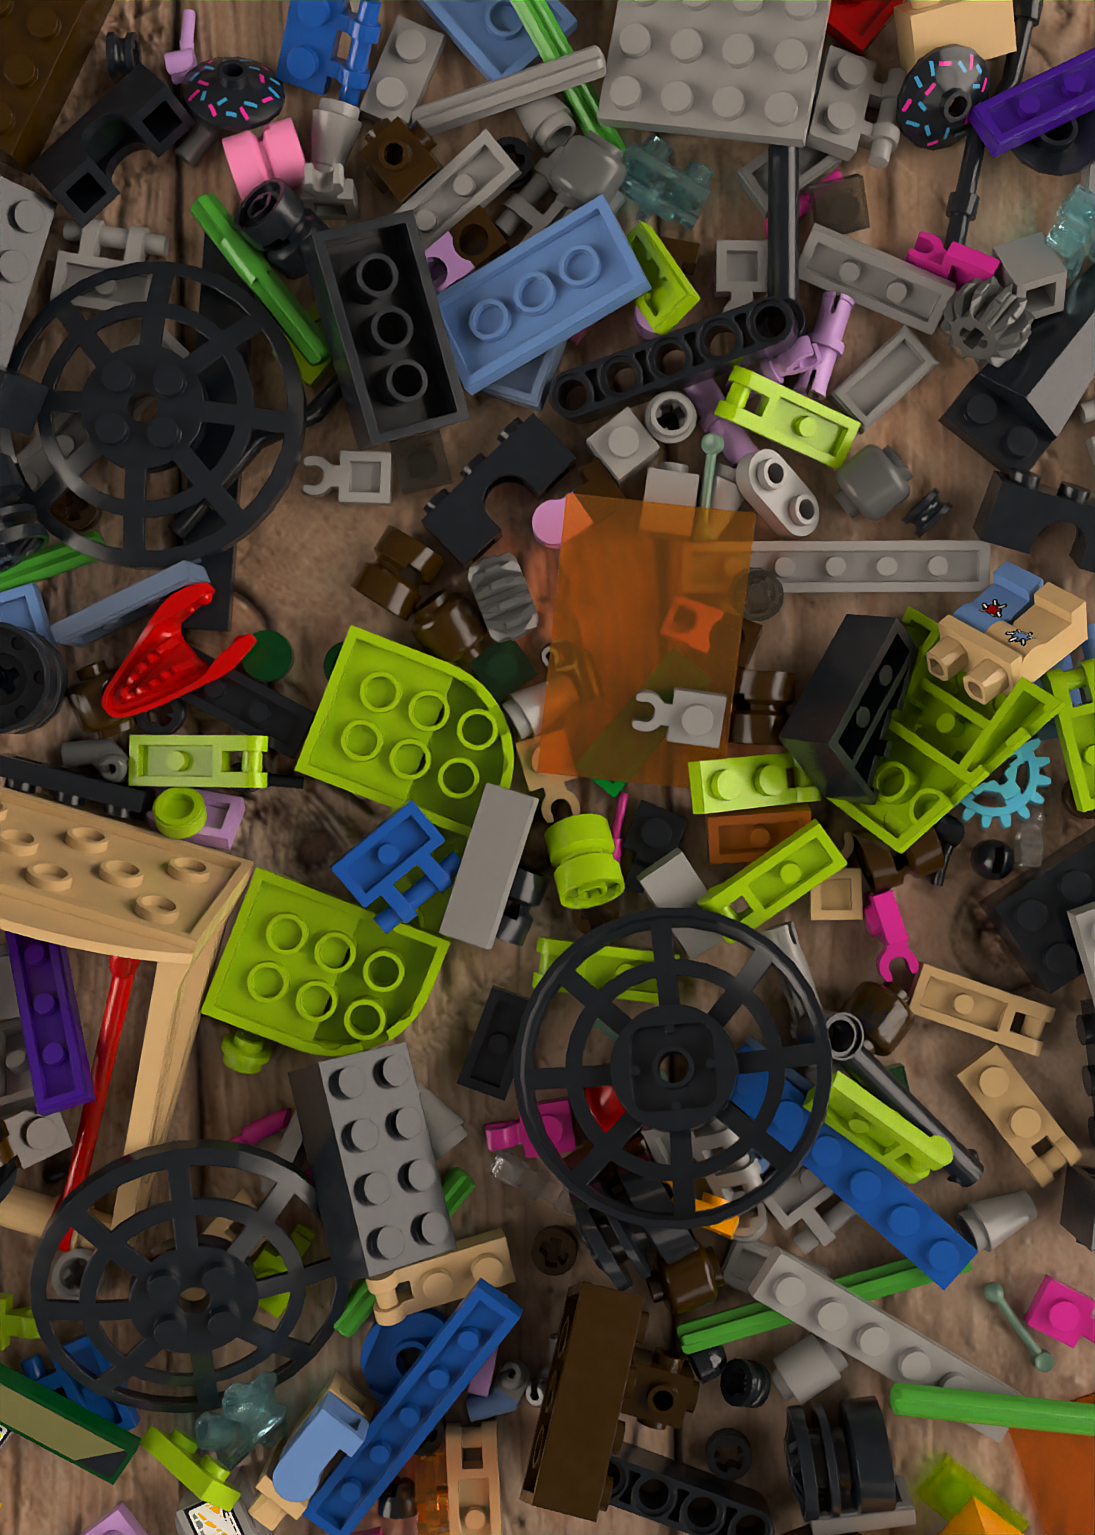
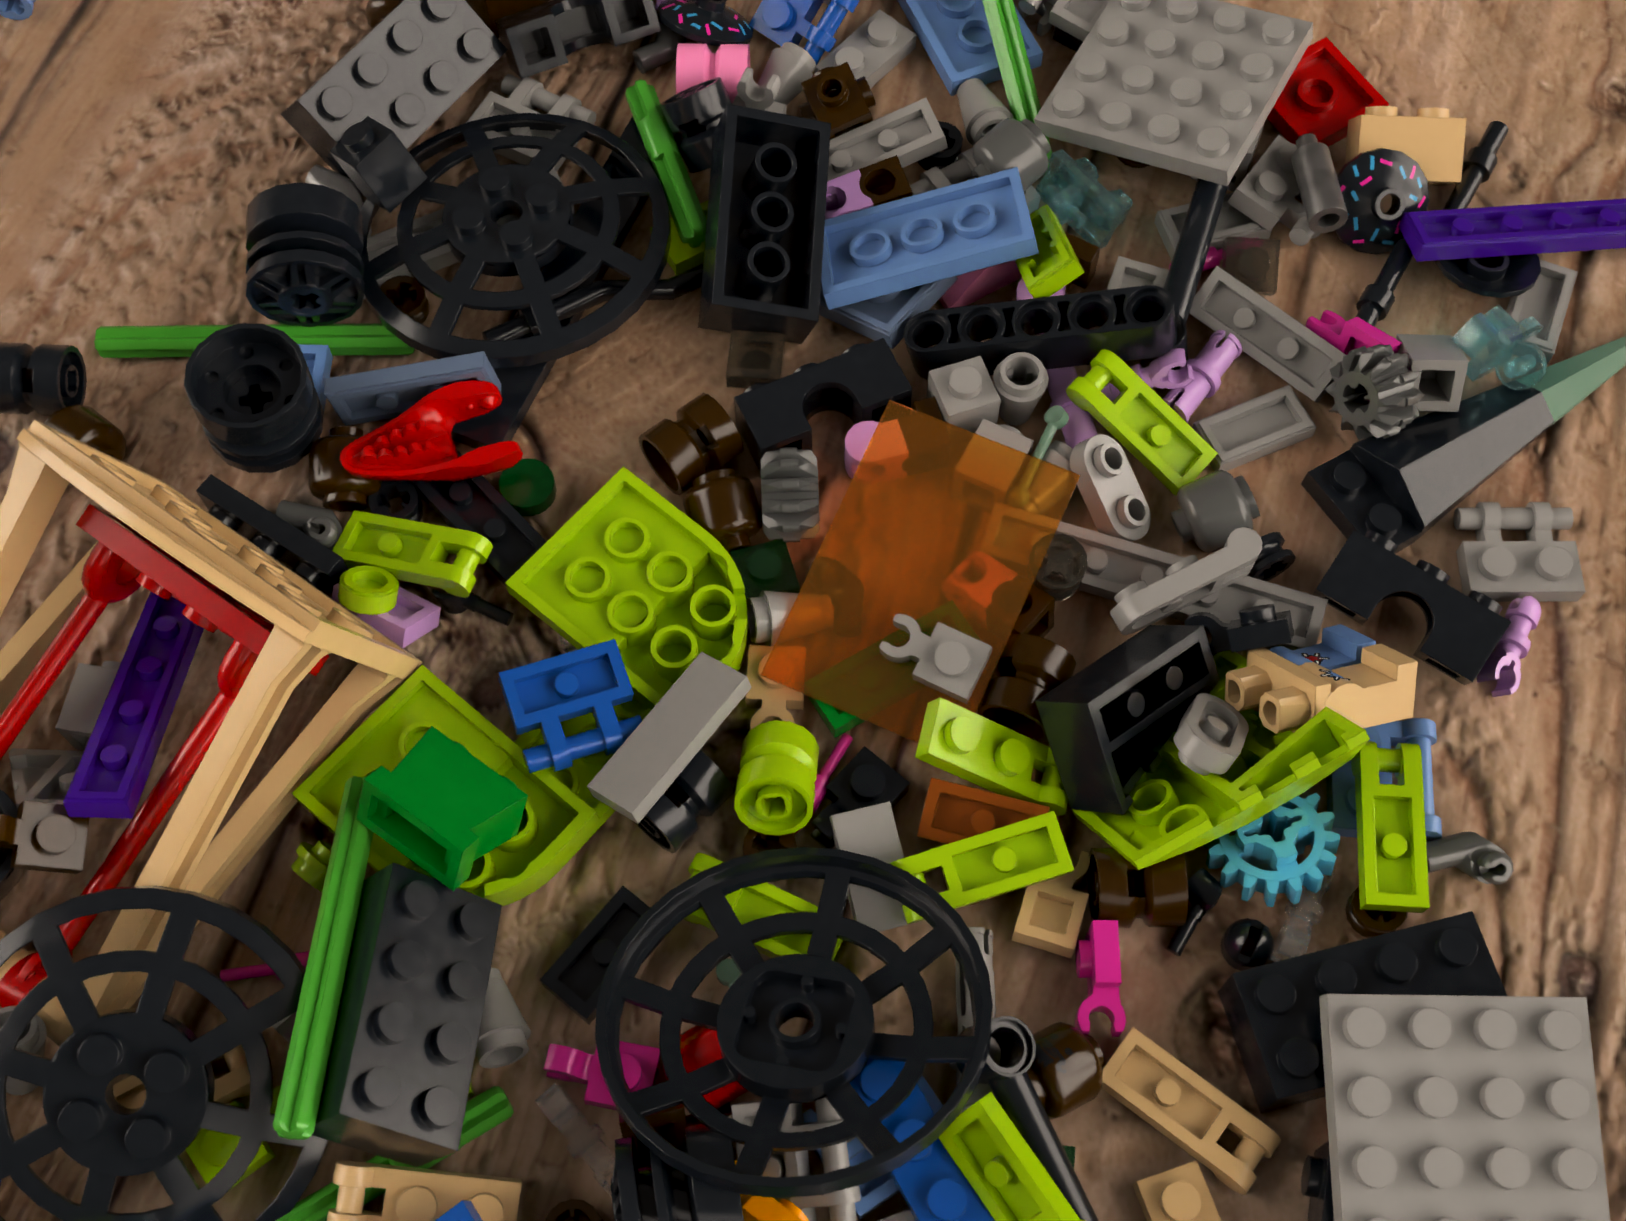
camera: 20 degrees right, 25 degrees down
light grey plate [303,450,394,506] -> none
light grey axle [411,45,607,136] -> none
none -> bright green axle [273,776,374,1140]
none -> green hips [356,726,528,891]
none -> light grey plate [1110,527,1263,635]
none -> light grey plate [1174,693,1249,775]
none -> black plate [1184,604,1294,656]
none -> flat silver cylinder [1291,133,1348,233]

